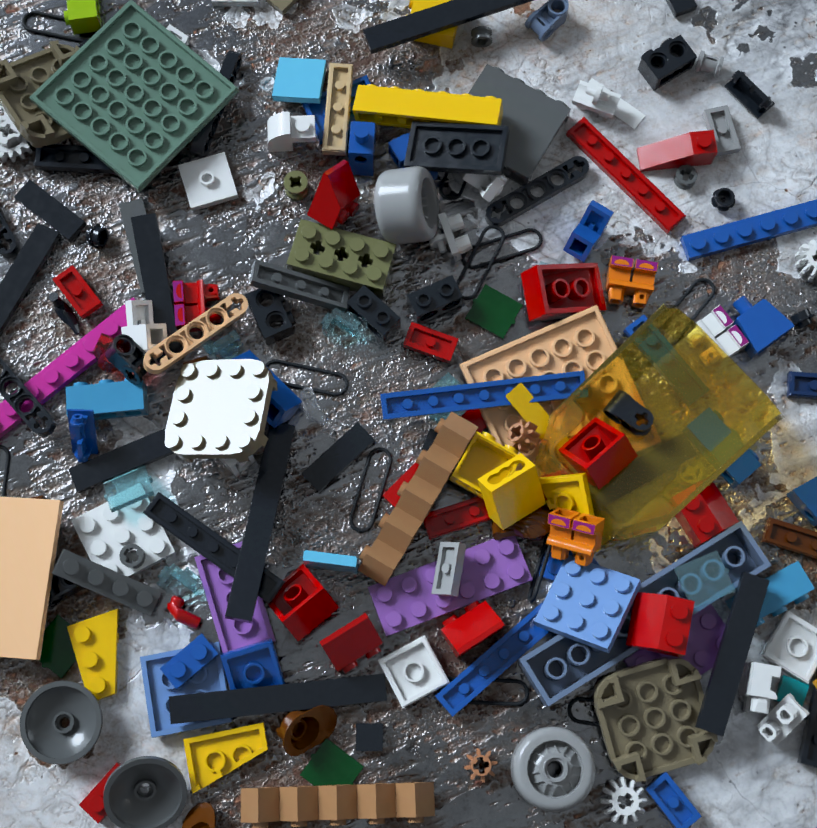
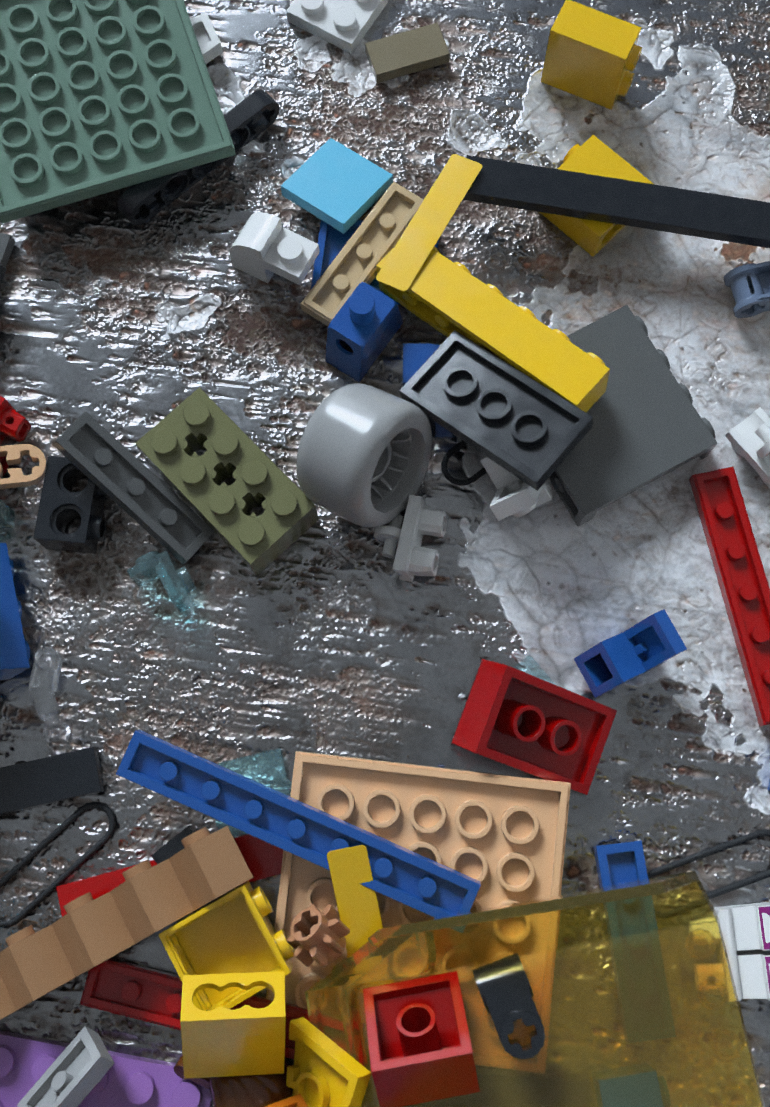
camera: 35 degrees right, 0 degrees up
white plate [178,152,239,211] -> none
black piece [265,359,349,396] -> none
olive wheel [283,171,309,201] -> none
red slope [307,160,361,229] -> none
black brick [347,285,401,344] -> none
red plate [403,322,459,364] -> none
black brick [407,275,463,324] -> none
black piece [456,225,505,300] -> none
black piece [461,228,543,269] -> none
dark green piece [465,284,523,340] -> none
dark grey bush [471,26,492,47] -> none
black beam [485,156,589,227] -> none
orange hips [605,255,658,309] -> none
none -> yellow sticker [376,154,482,292]

